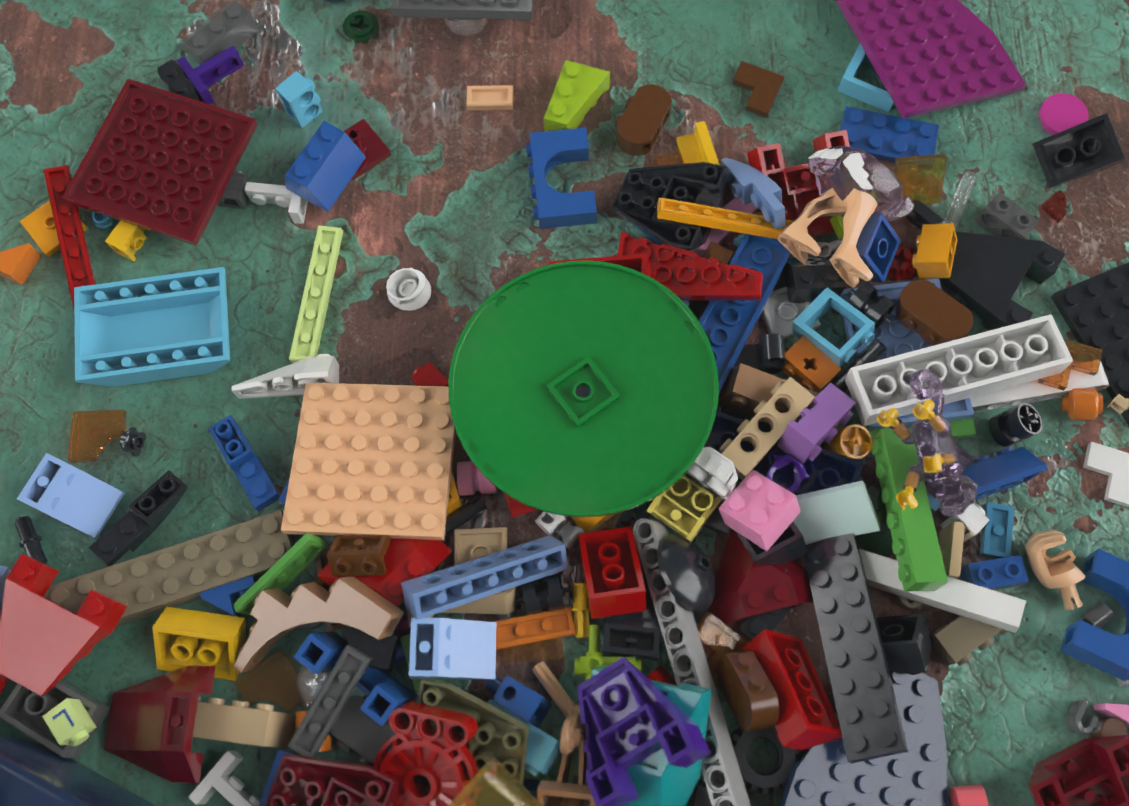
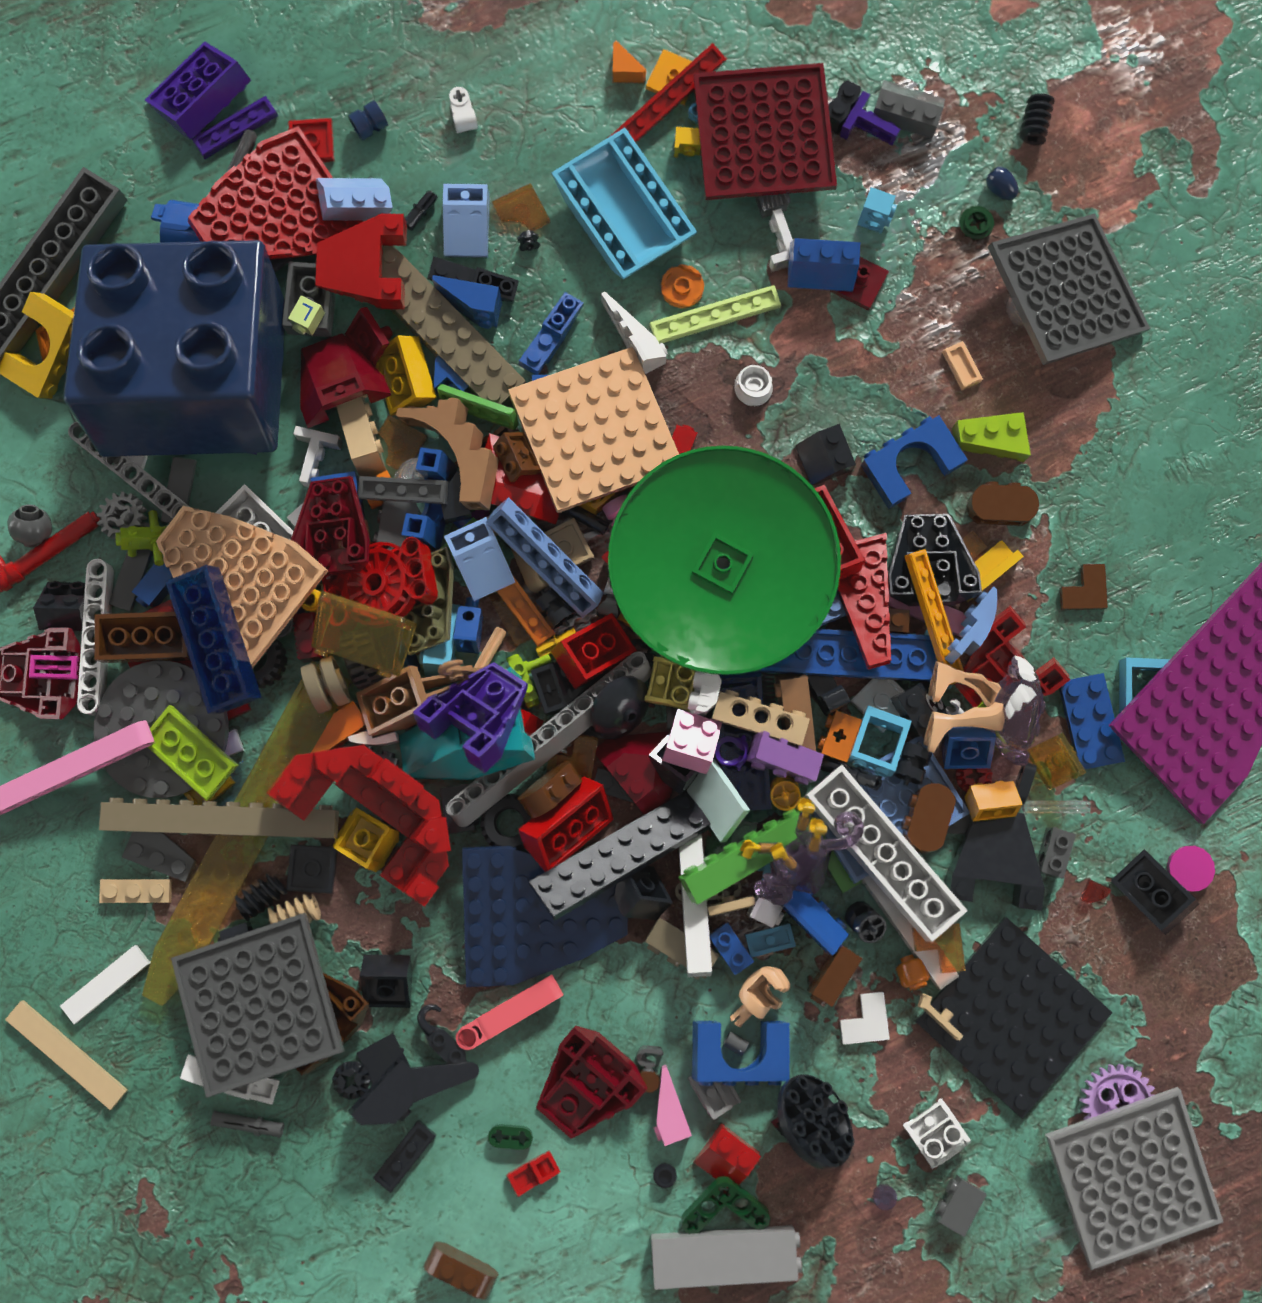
camera: 60 degrees right, 10 degrees up
none -> dark red tile [345,307,392,366]
none -> blue slope [432,275,502,329]
none -> orange tile [661,264,704,309]
none -> black slope [795,424,856,486]
none -> reddish brown brick [807,945,863,1007]

